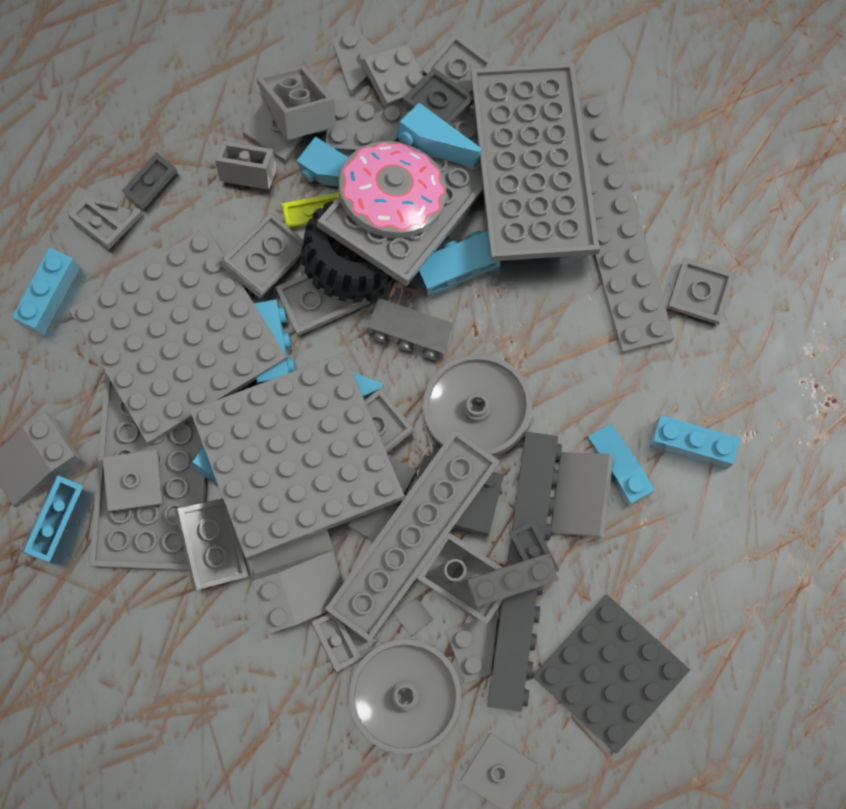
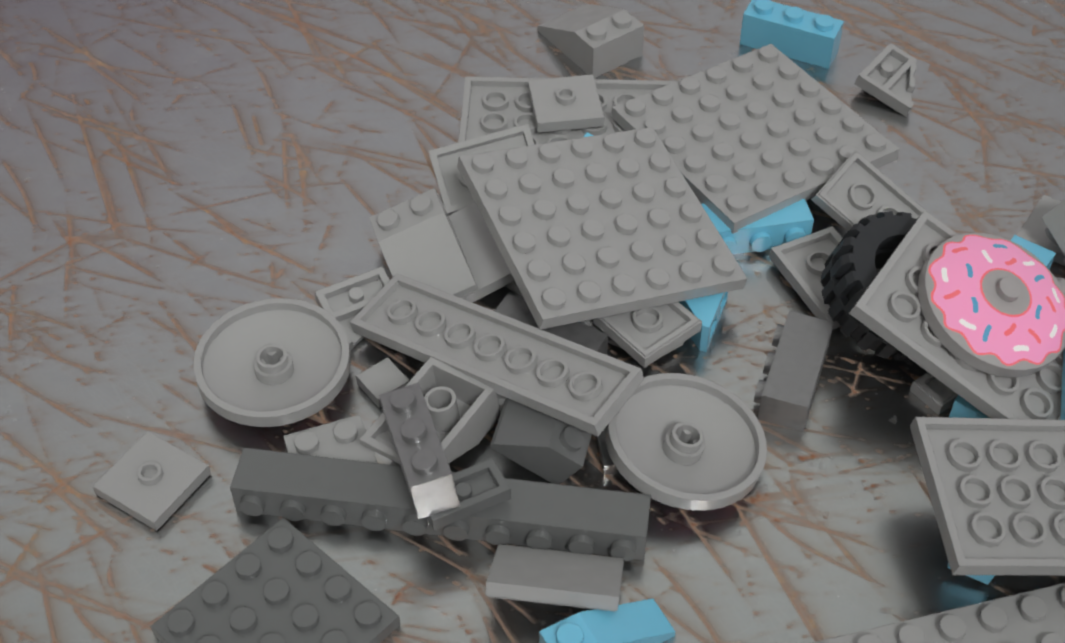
camera: 85 degrees right, 30 degrees down
medium azure brick [21,475,83,563] -> none
dark grey plate [122,152,177,210] -> none
light grey brick [215,141,276,190] -> none
medium azure brick [417,231,500,296] -> none

